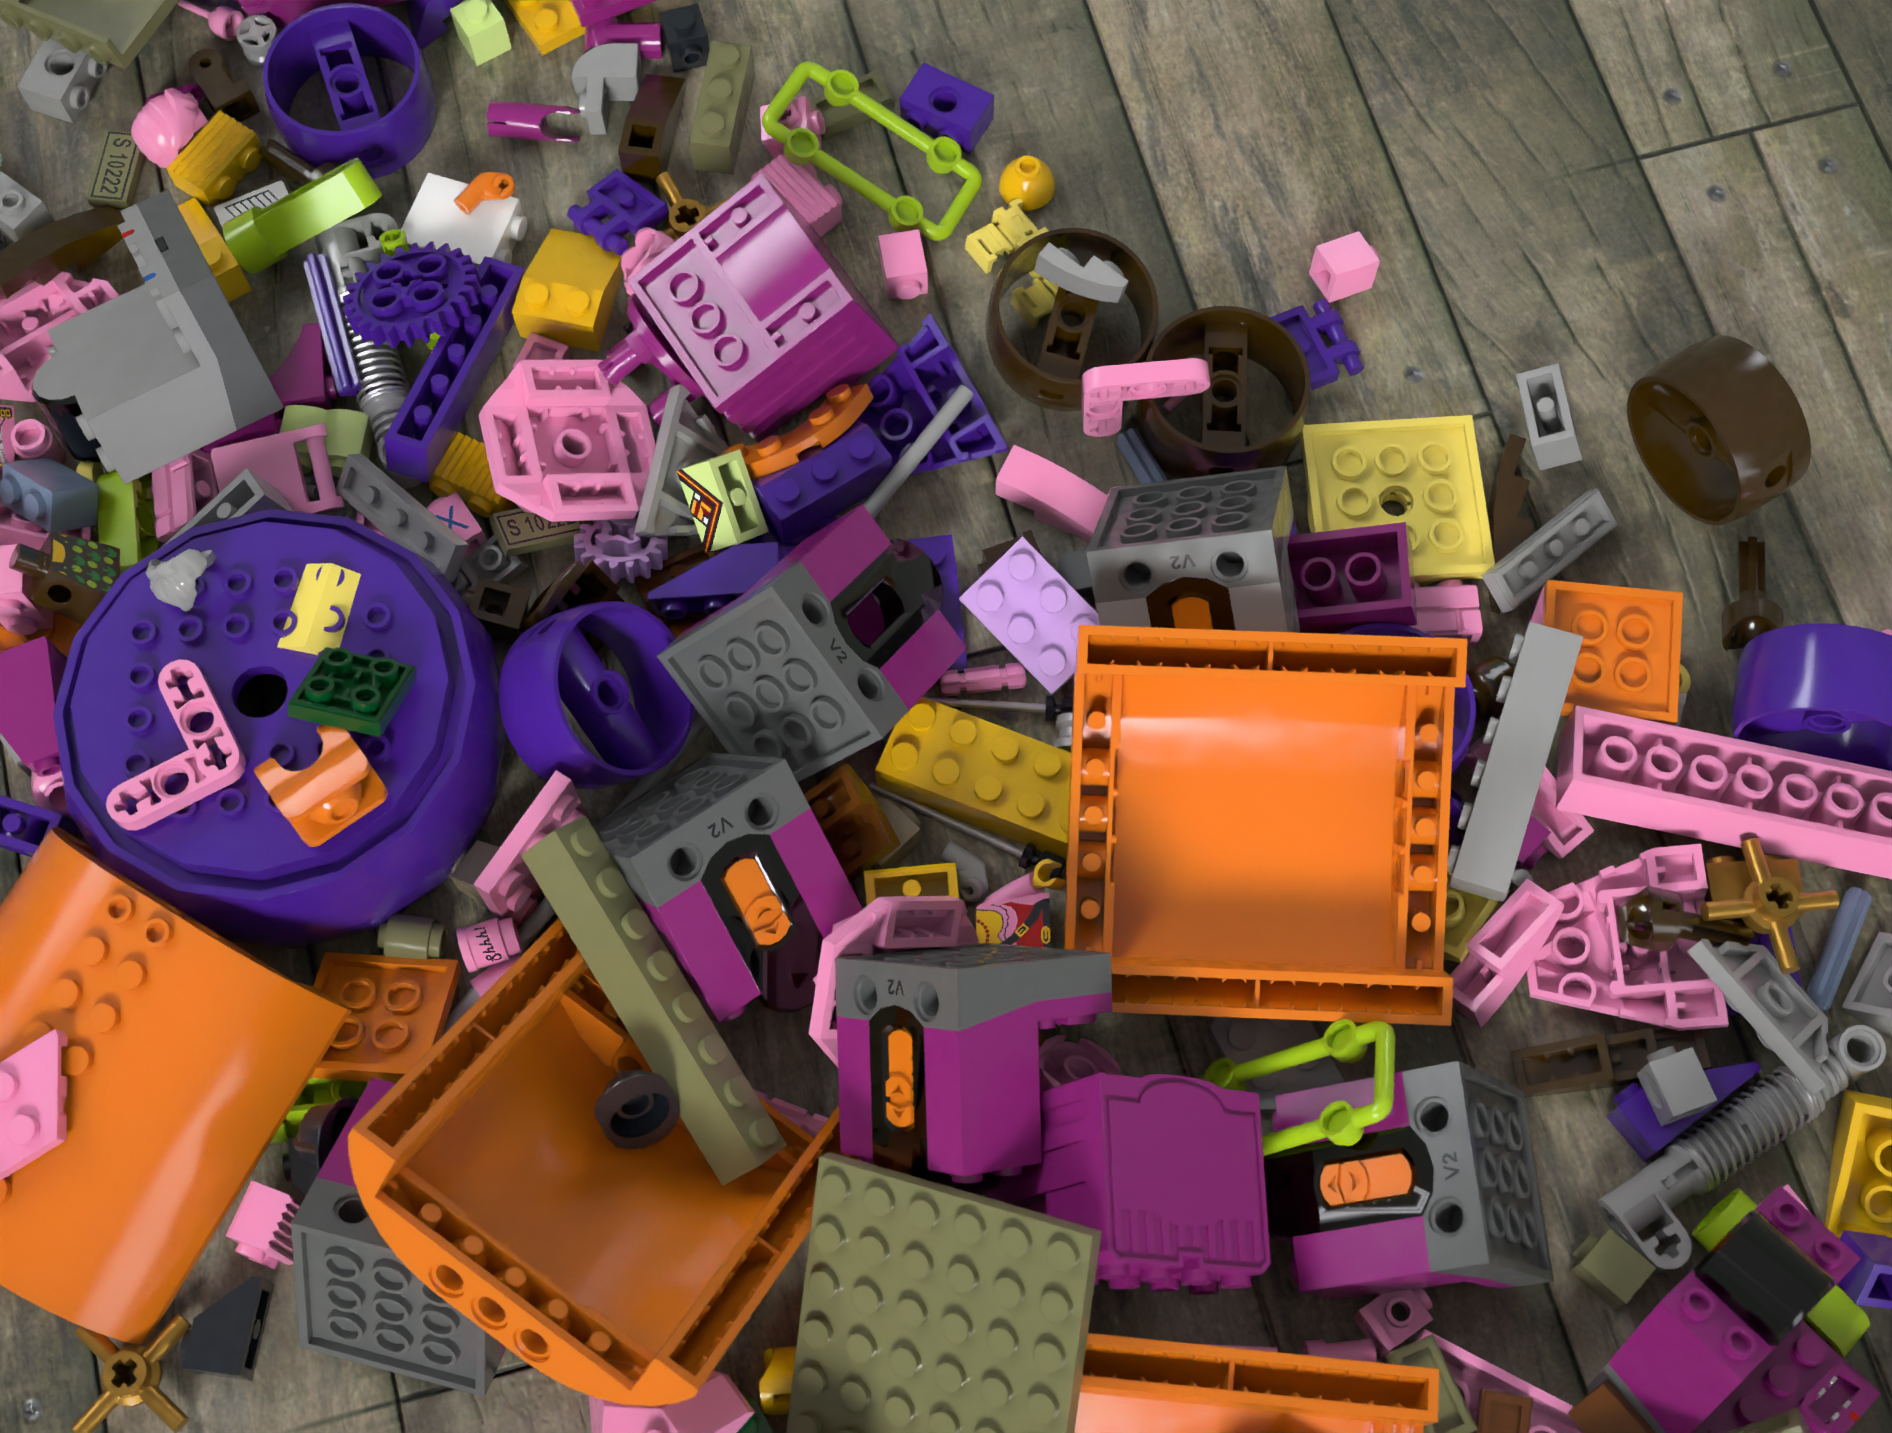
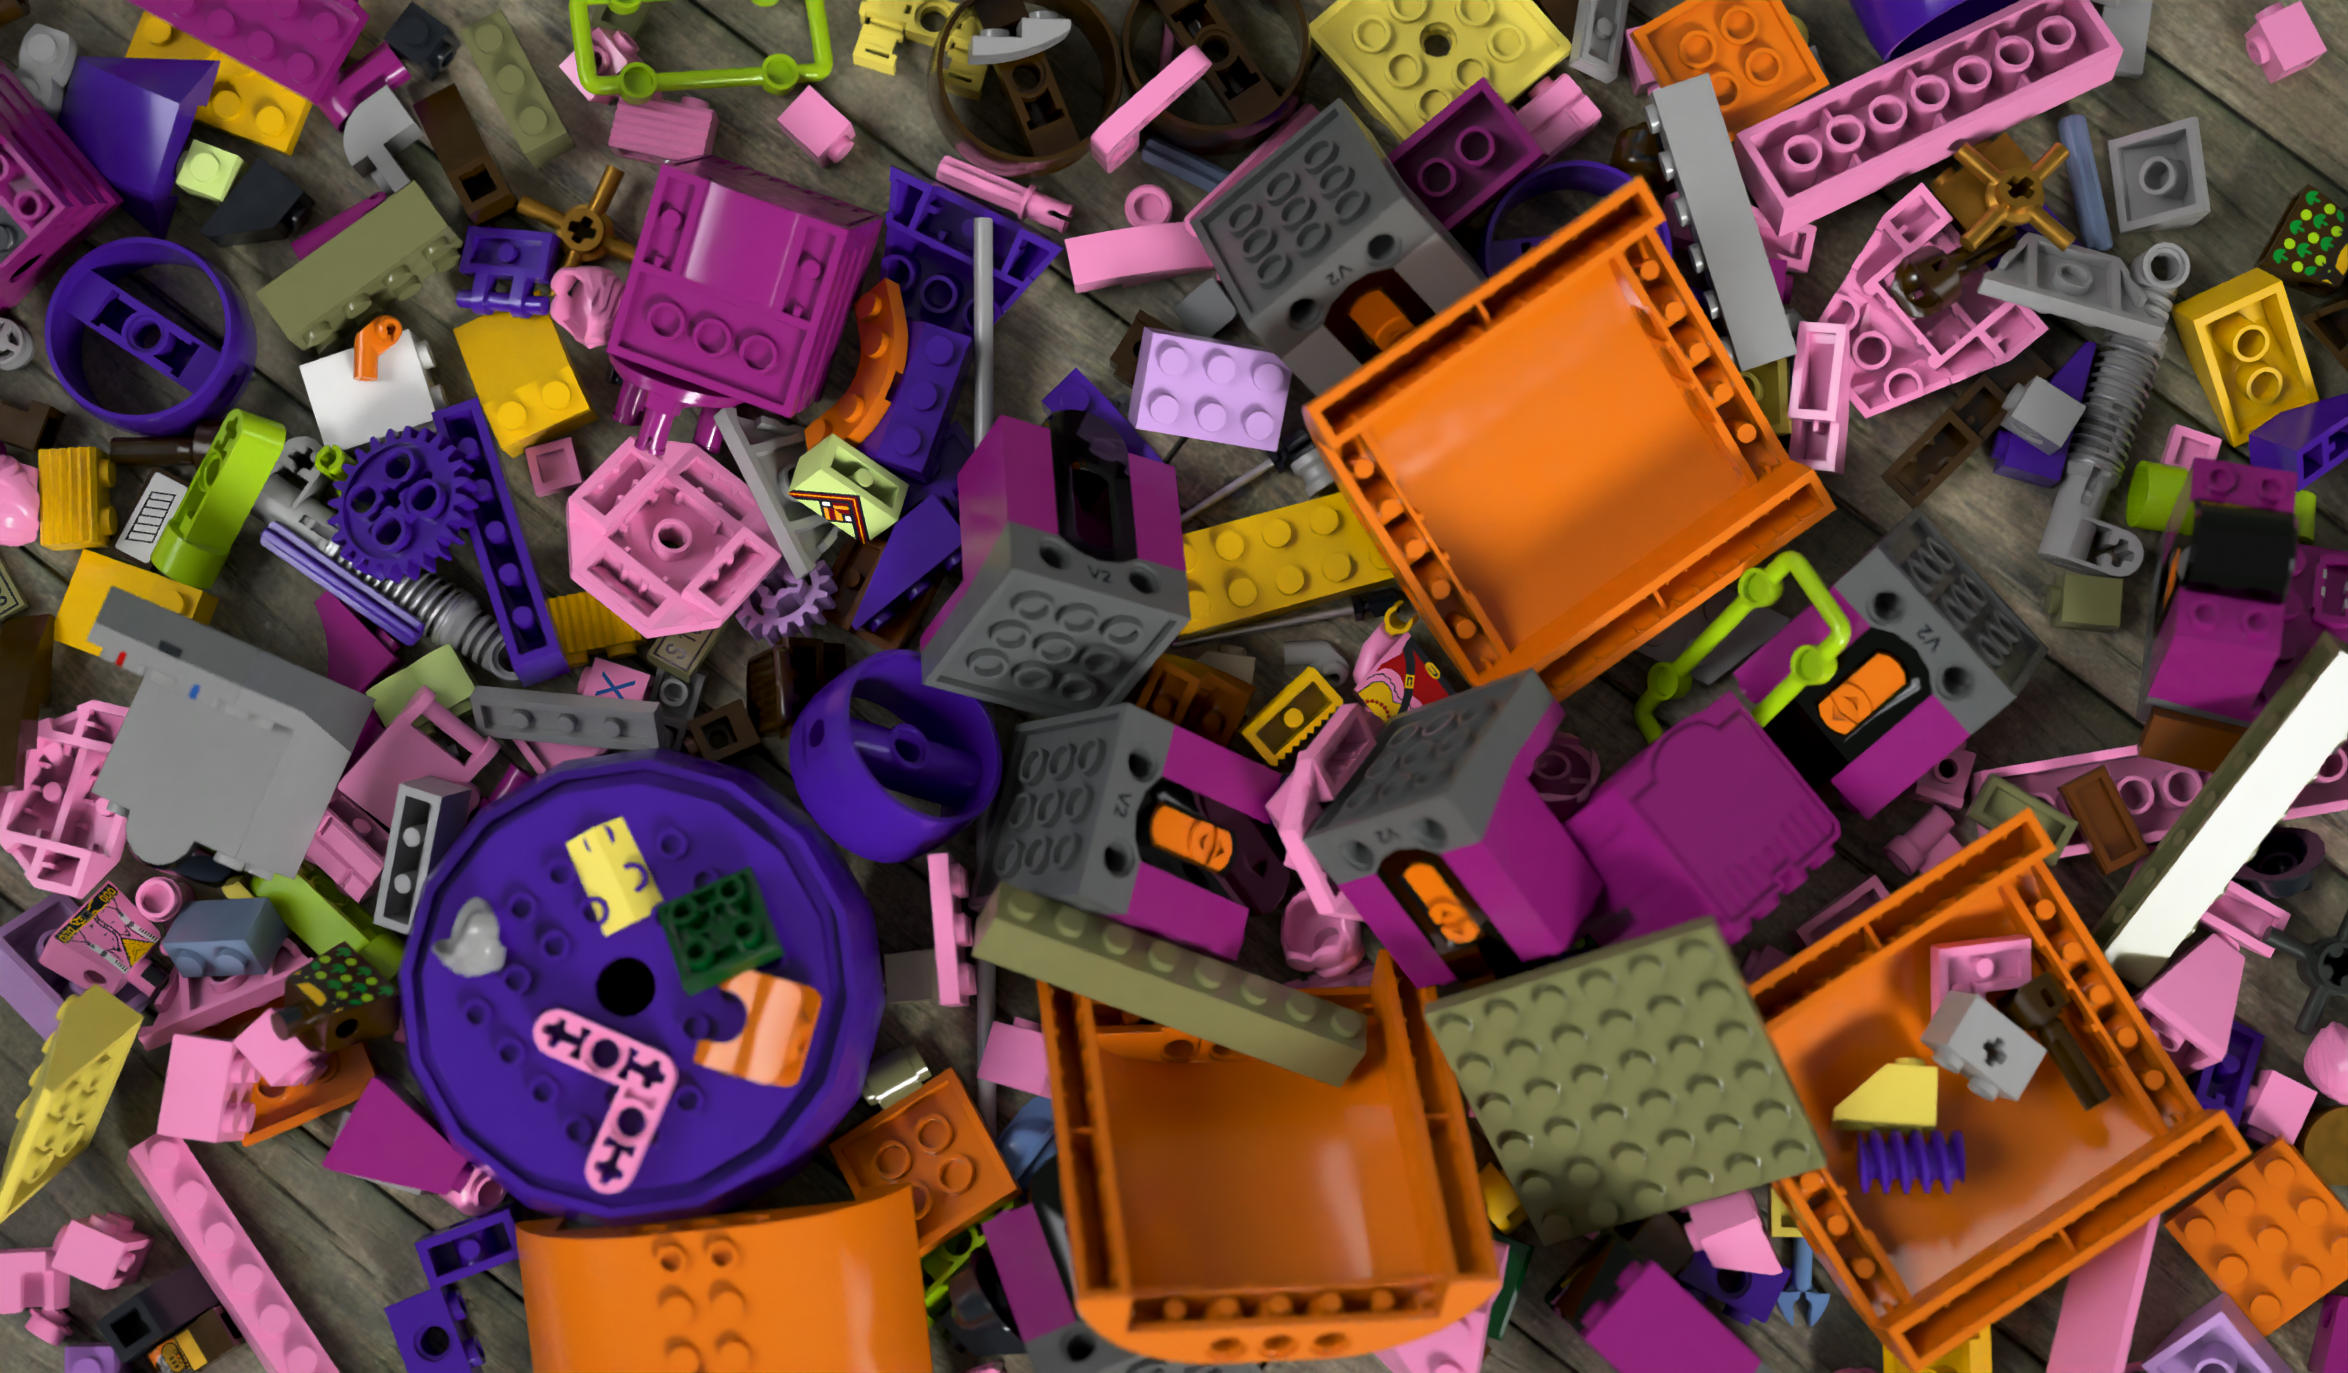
camera: 35 degrees left, 15 degrees up
bright pink piece [456,916,523,973] -> none
black piece [594,1069,680,1150] -> none
bright pink axle [940,662,1026,697] -> none
none -> black slope [200,157,316,248]
none -> olive piece [256,180,465,358]
none -> bright pink axle [936,155,1075,234]
none -> bright pink tile [1125,184,1172,227]
none -> bright pink hair [1280,888,1365,978]

